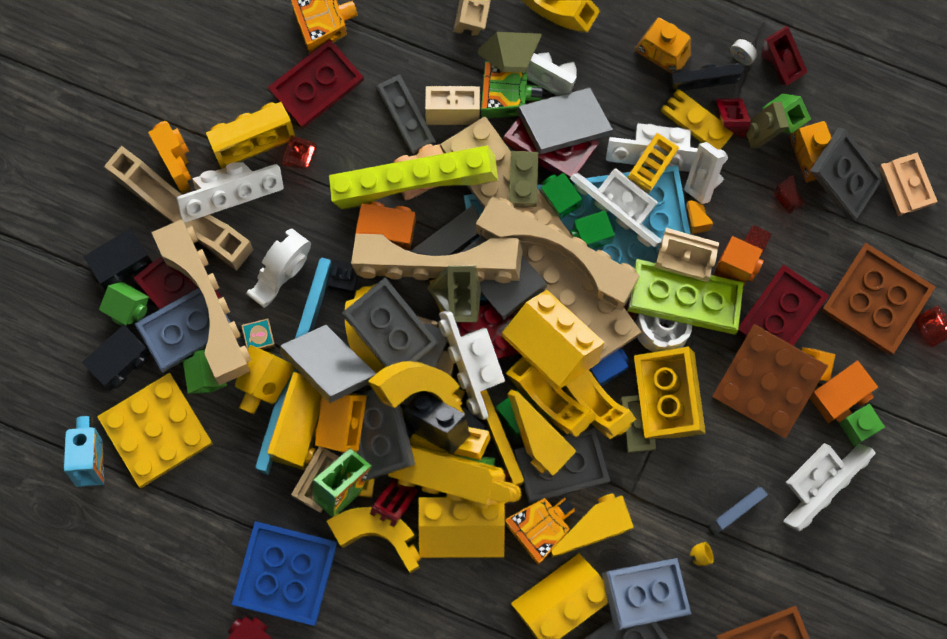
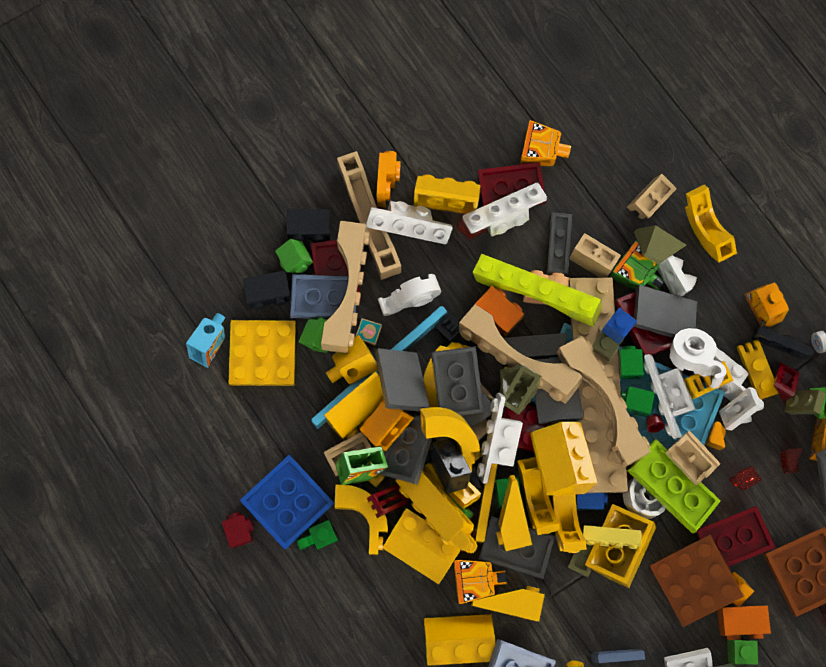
camera: 30 degrees right, 0 degrees up
orange brick [713,236,764,287] -> none
none -> green plate [297,520,338,551]
none -> white bracket [463,183,547,237]
none -> light yellow piece [583,525,642,549]
none -> blue brick [602,307,637,344]
none -> dark red hinge [646,413,665,433]
none -> white piece [669,328,726,388]

